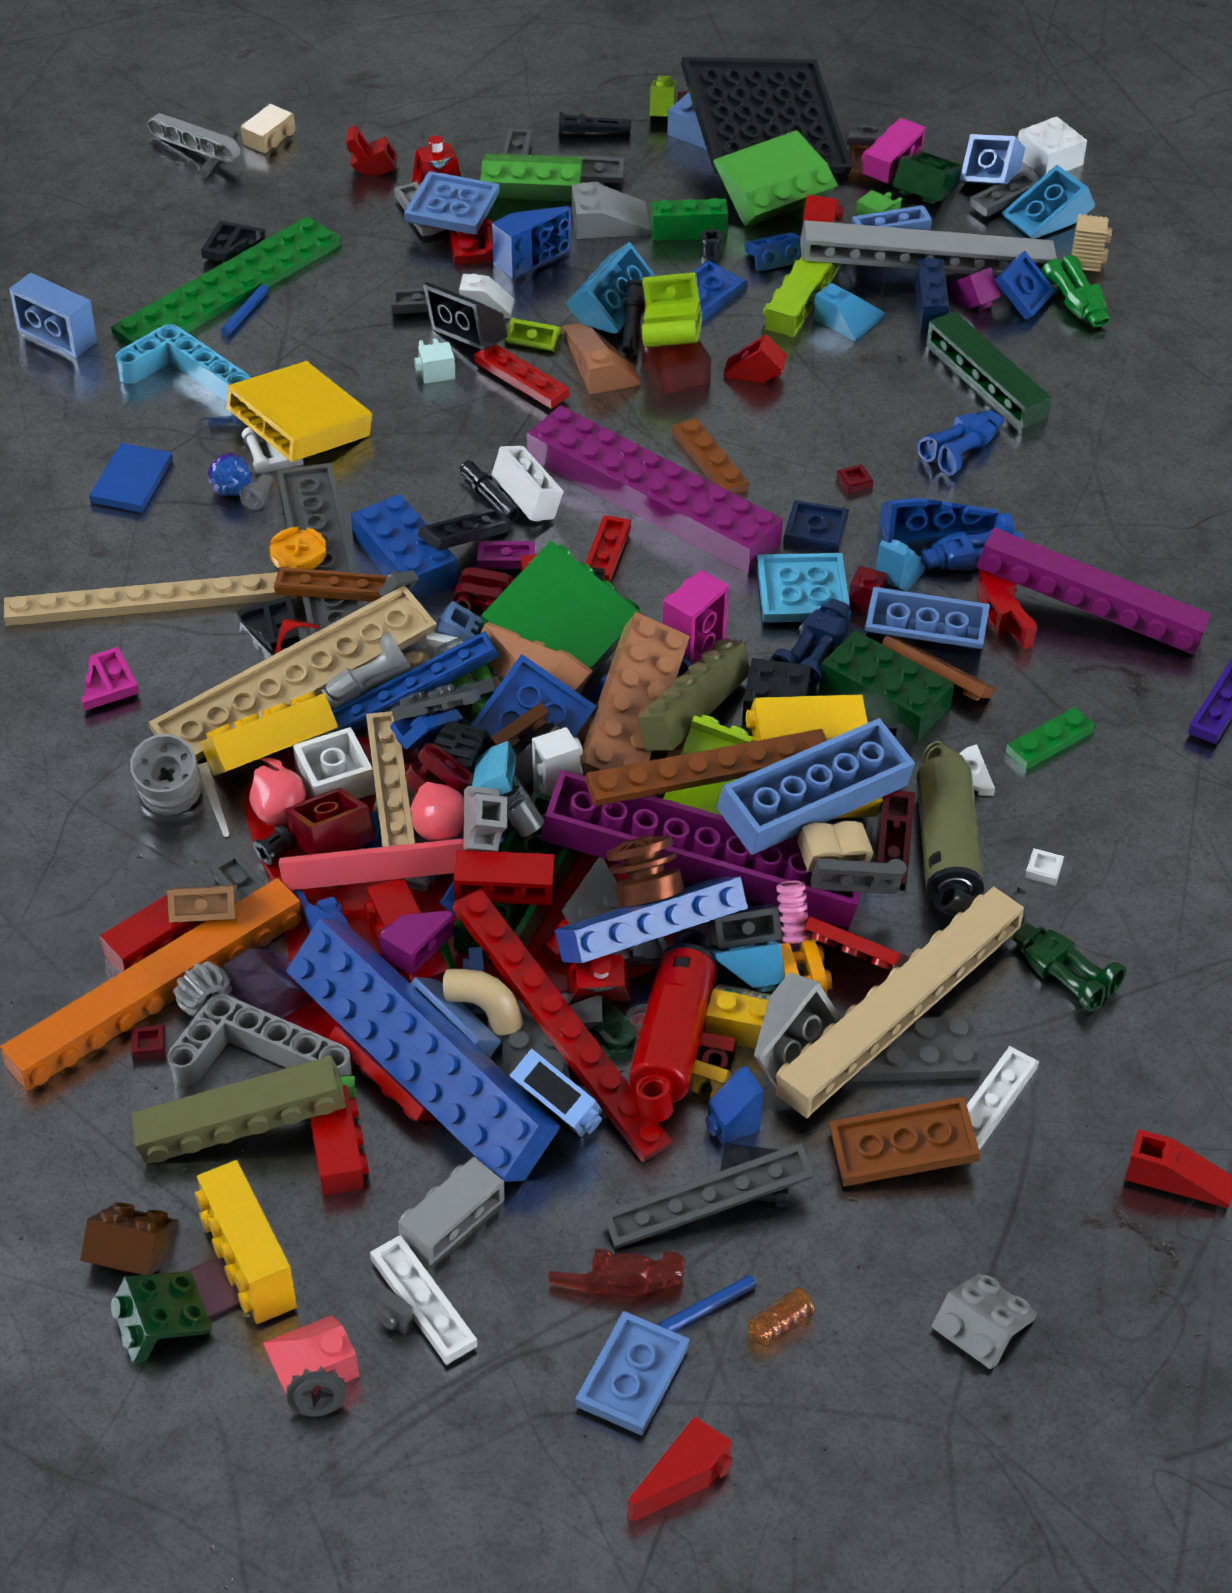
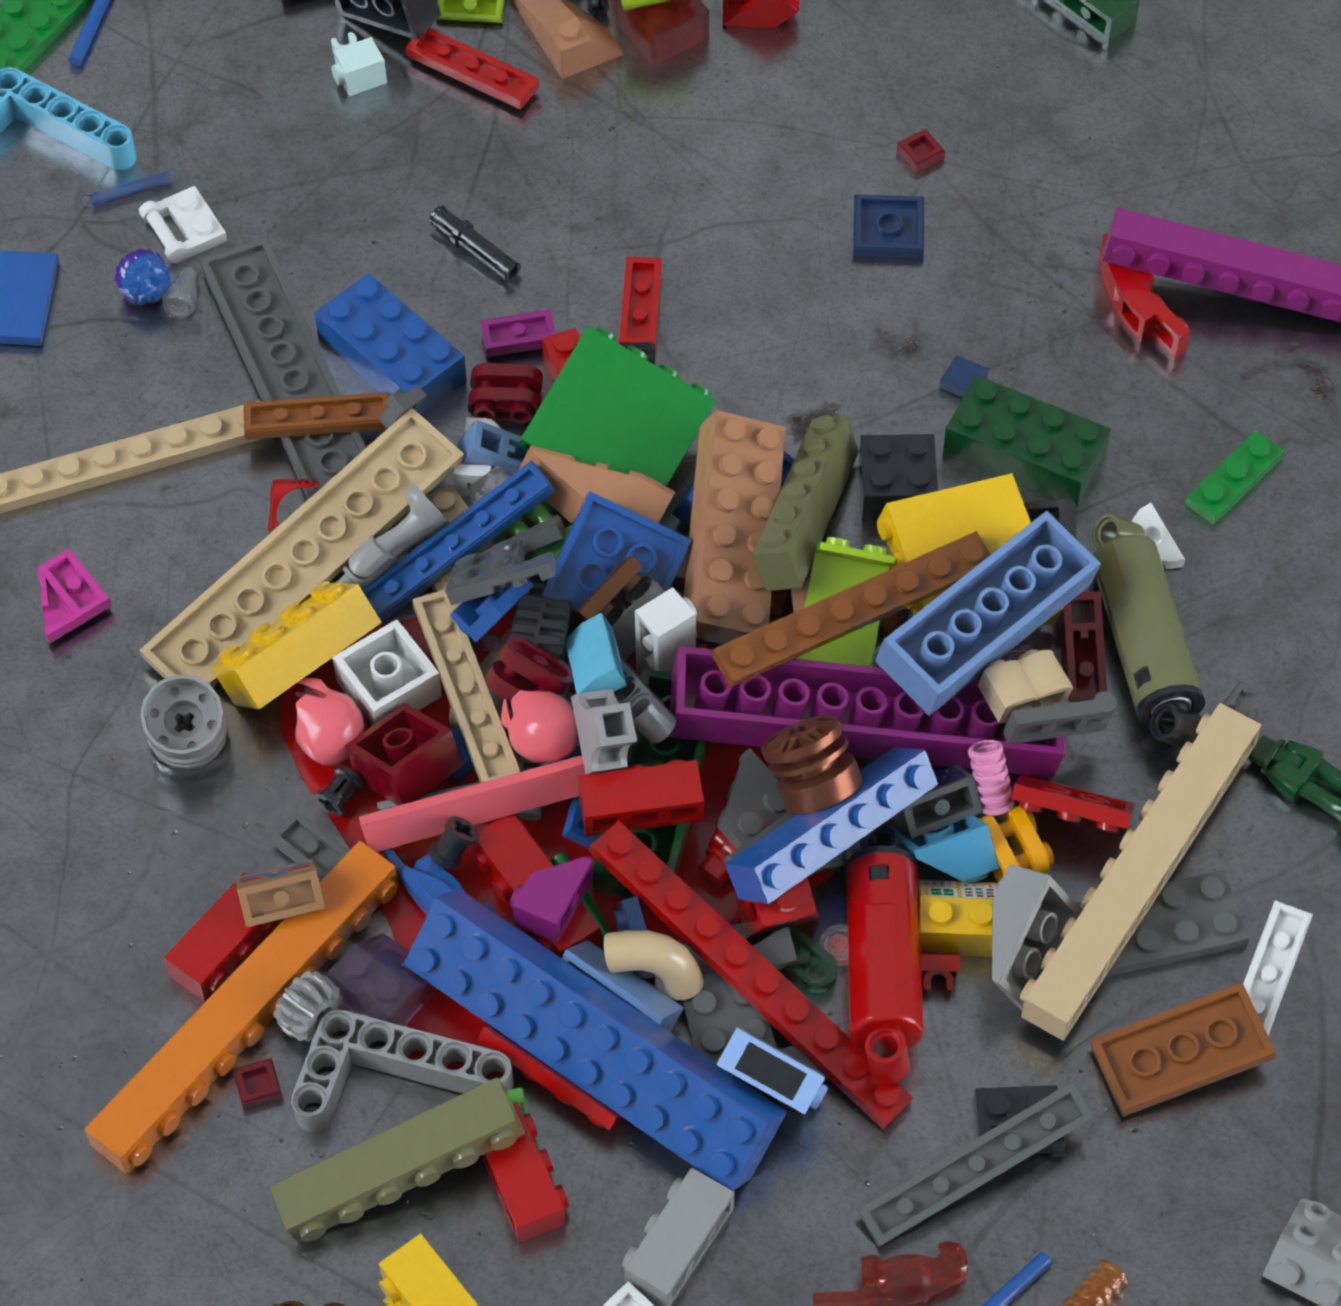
camera: 10 degrees left, 10 degrees up
white sticker [198,762,230,837] -> none
yellow brick [226,361,372,462] -> none
black wing [237,596,301,651] -> none
light orange tile [269,527,326,569] -> none
black tile [418,508,514,551] -> none
white brick [491,446,564,522] -> none
magenta brick [526,405,783,574] -> none
dark pink brick [662,569,729,664] -> none
dark orange plate [672,418,749,494] -> none
yellow tile [692,1060,733,1098] -> none
blue slope [705,1066,763,1146] -> none
medium azure plate [757,553,851,623] -> none
dark blue piece [770,599,850,686] -> none
dark red brick [849,565,887,615] -> none
medium blue slope [865,587,990,649] -> none
dark azure slope [875,539,927,592] -> none
blue wedge [879,498,999,544] -> none
dark orange plate [882,635,996,701] -> none
blue piece [917,410,1004,475] -> none
blue piece [921,512,1024,571] -> none
white tile [1025,848,1064,886] -> none
none -> black bush [429,816,479,870]

